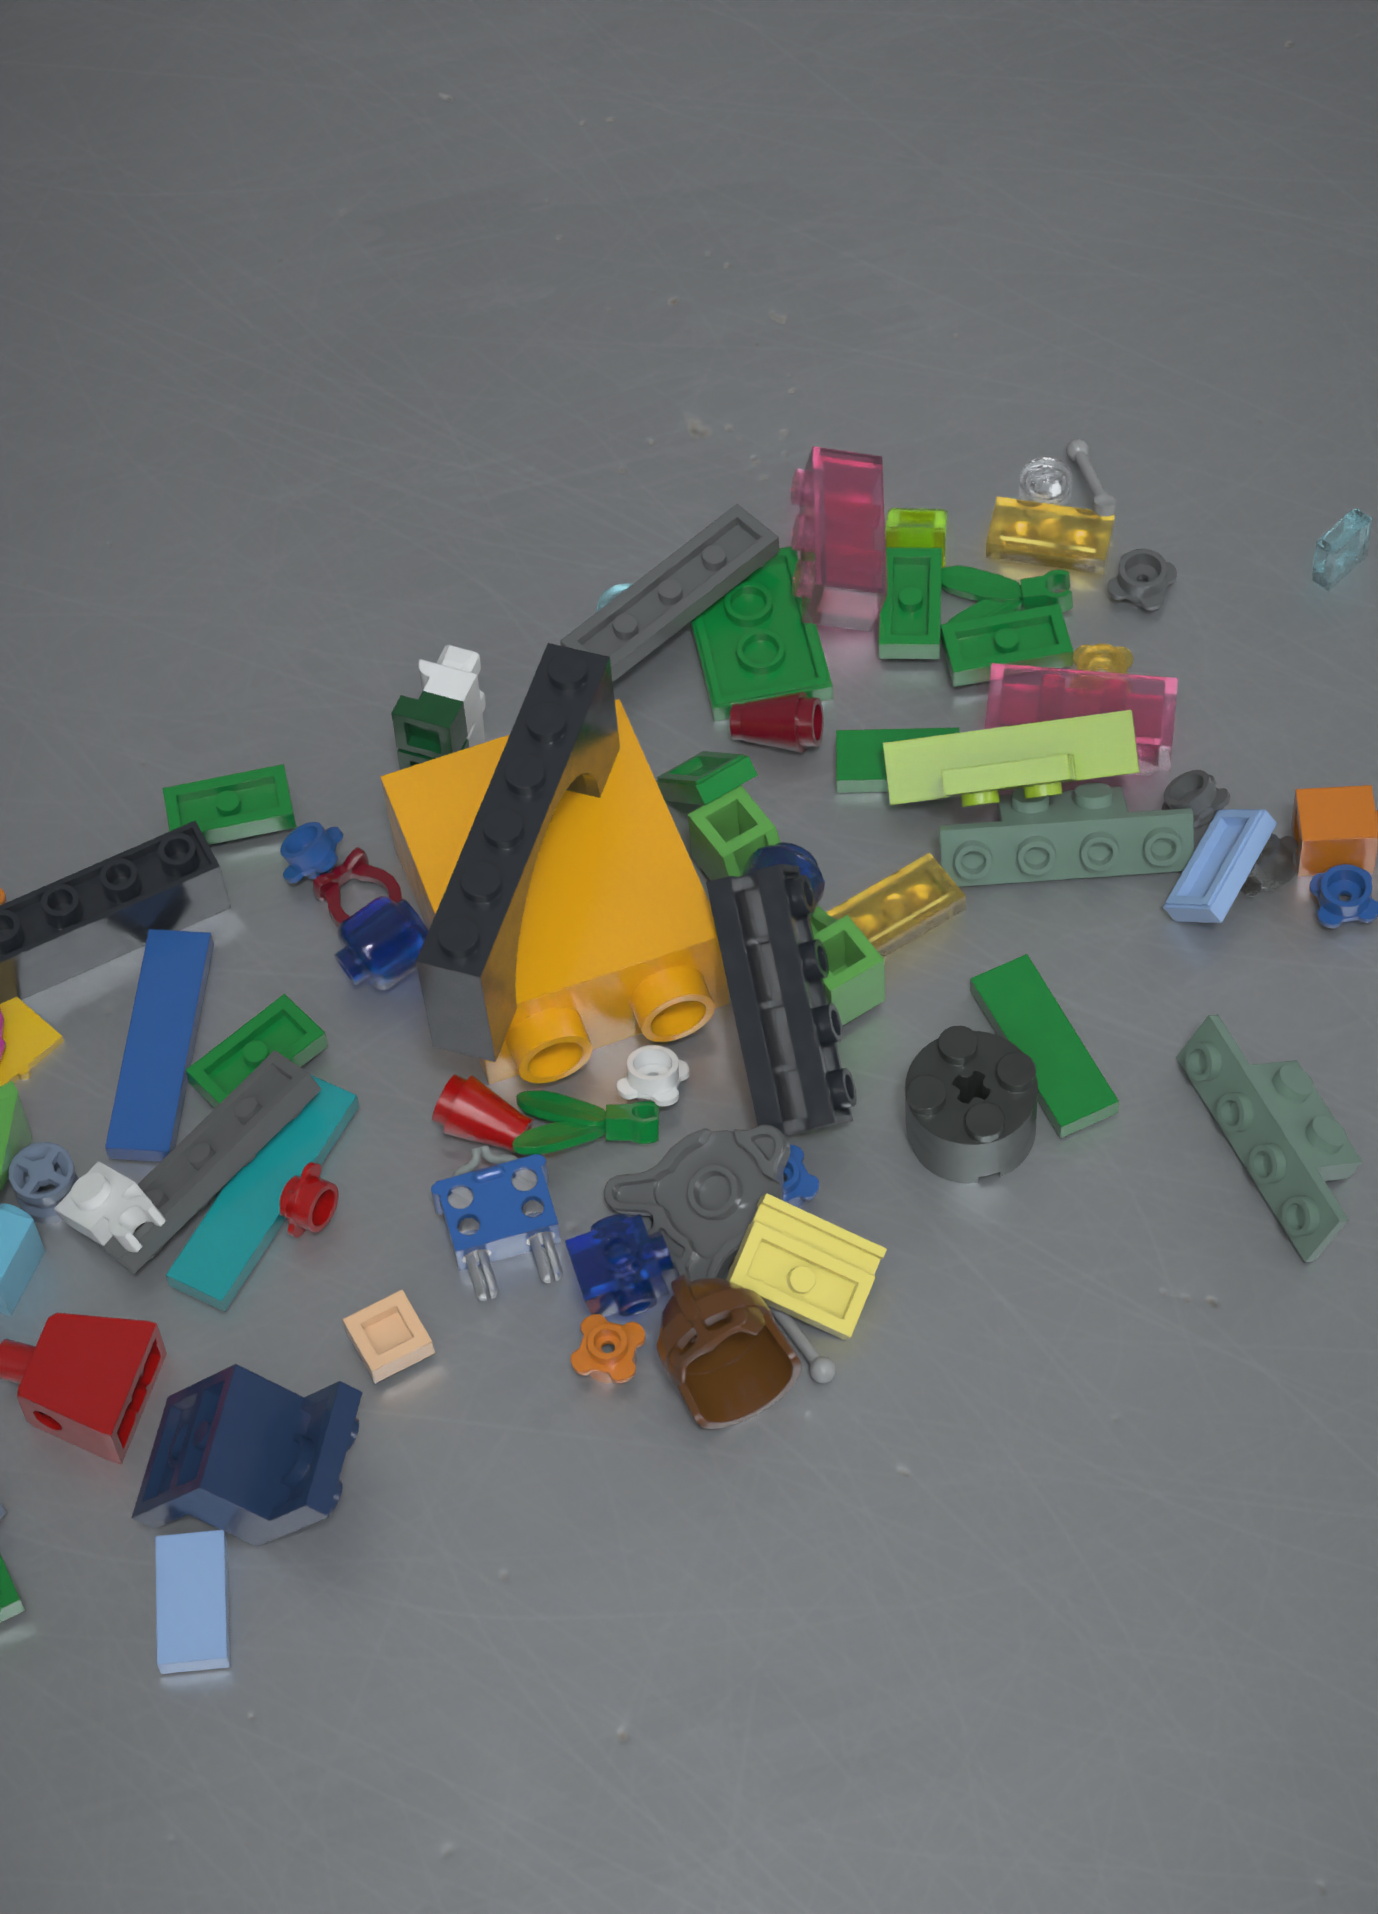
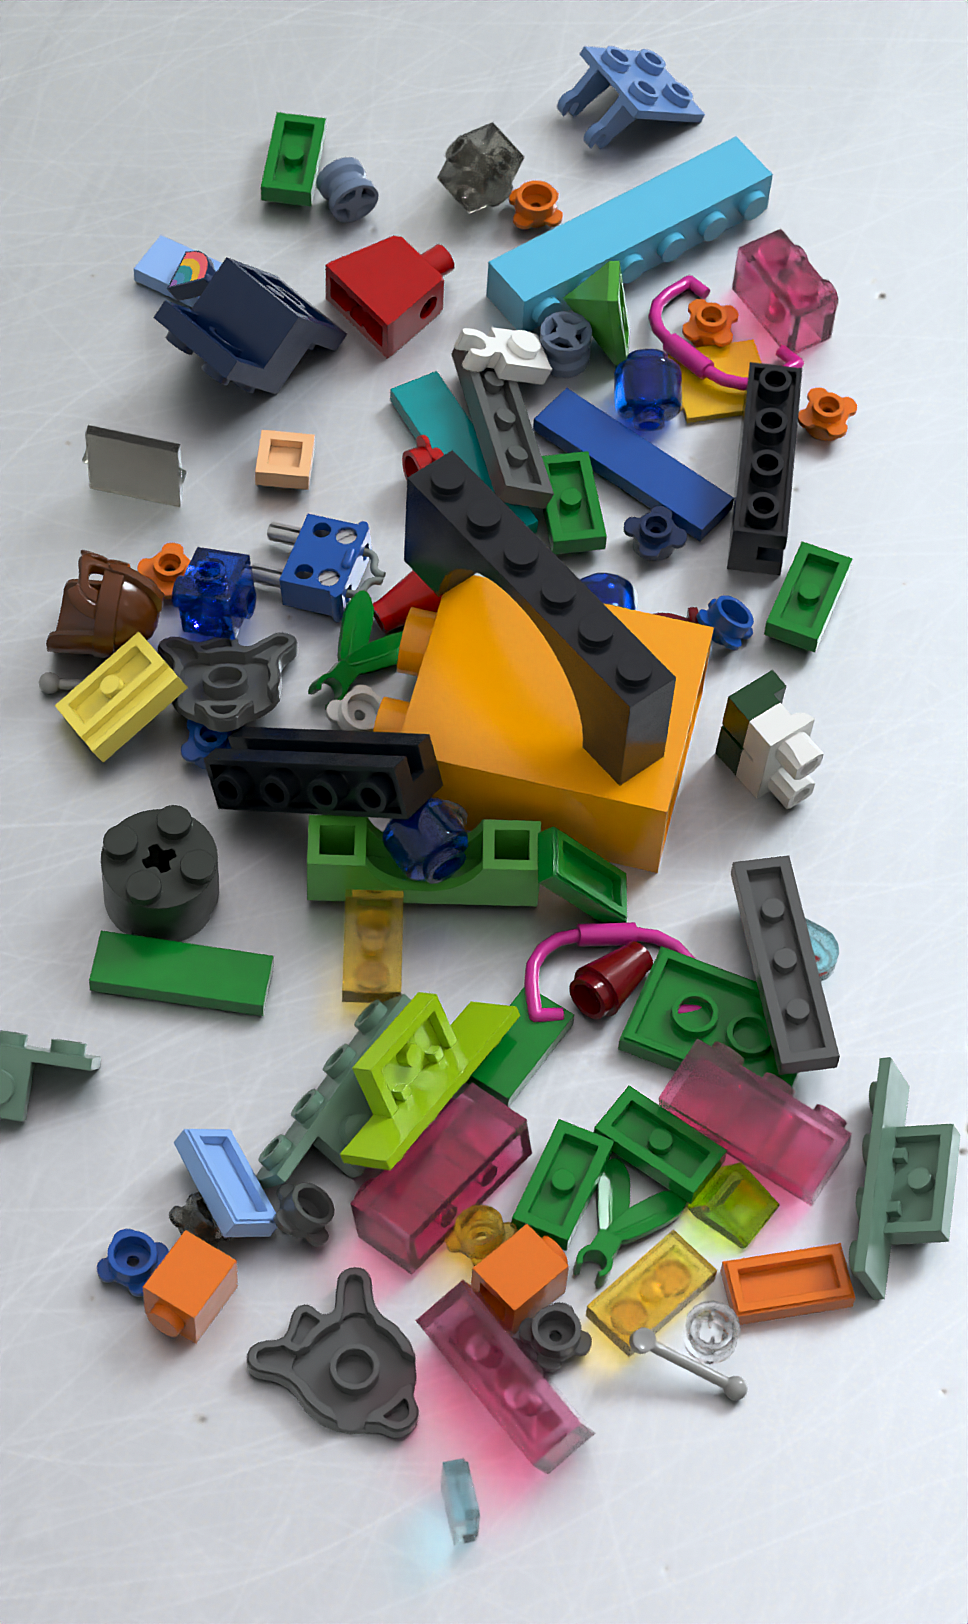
camera: 115 degrees right, 0 degrees up
none -> clear smoke piece [82,425,187,507]
none -> tile [167,250,216,301]
none -> dark grey tile [247,1267,419,1438]
none -> clear pink brick [415,1279,595,1475]
none -> orange brick [470,1224,569,1337]
none -> dark pink piece [524,922,702,1022]
none -> clear blue head [614,348,683,431]
none -> dark blue plate [623,506,687,561]
none -> orange tile [720,1243,855,1326]
none -> sand green bracket [849,1057,961,1300]

